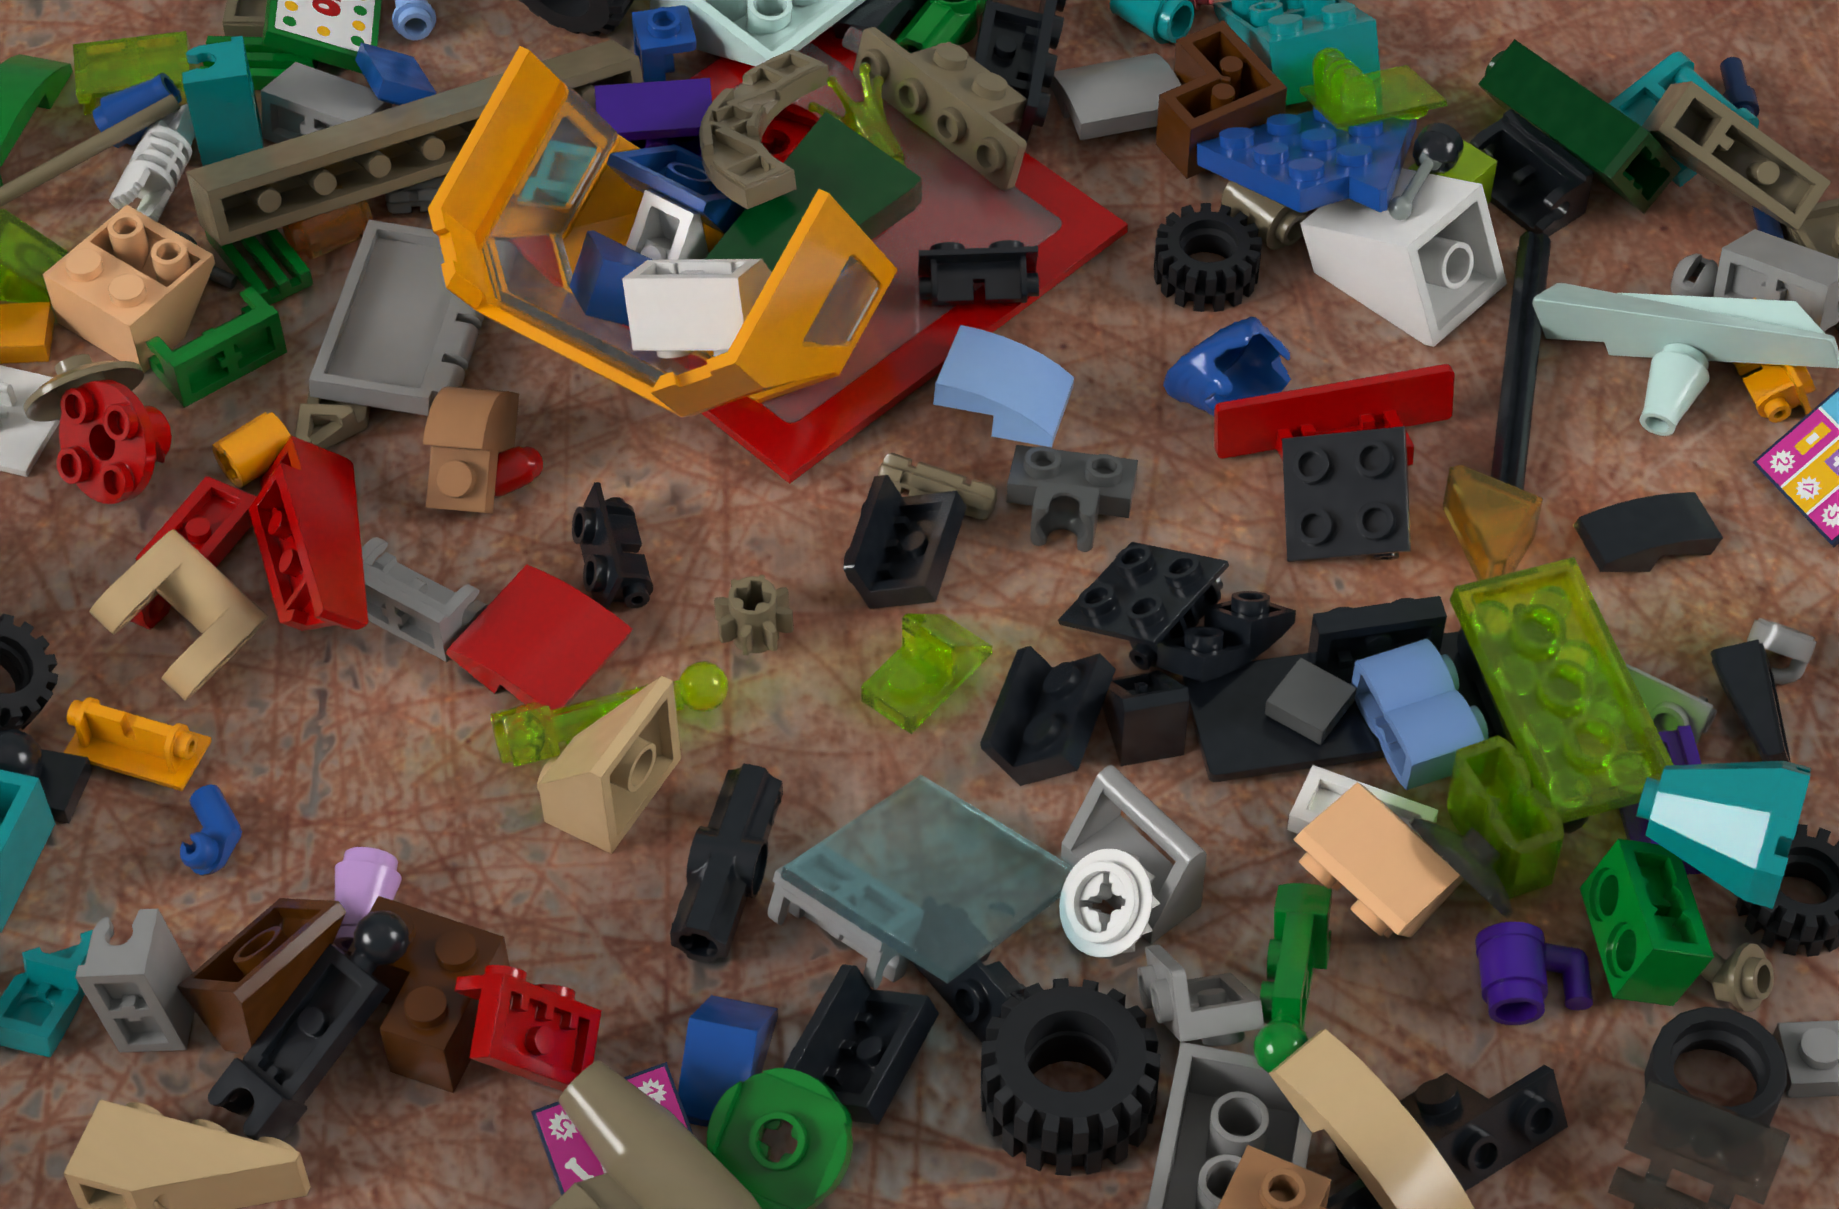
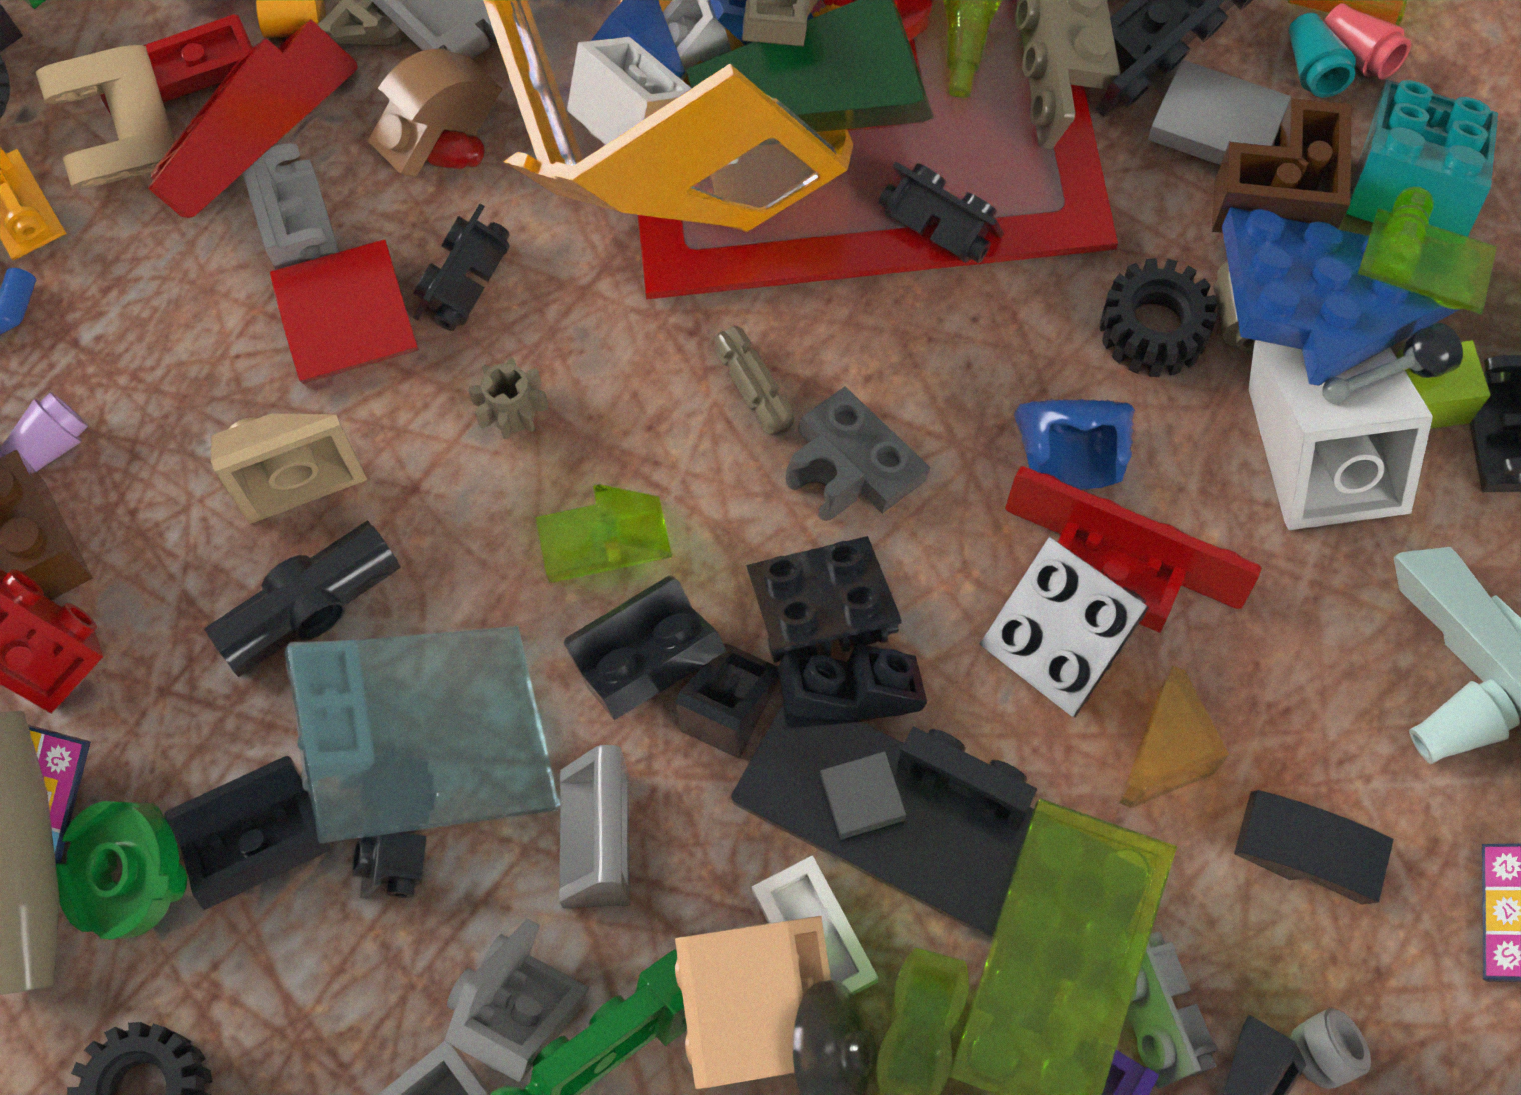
camera: 40 degrees right, 15 degrees up
clear neon green plate [490,661,729,767] -> none
blue slope [678,995,778,1127] -> none
black bracket [843,475,967,609] -> none
light blue slope [933,325,1074,448] -> none
black tyre [980,978,1161,1176] -> none
white gear [1059,849,1161,960] -> none
medium blue brick [1351,639,1488,790] -> none
black axle [1488,231,1551,512] -> none

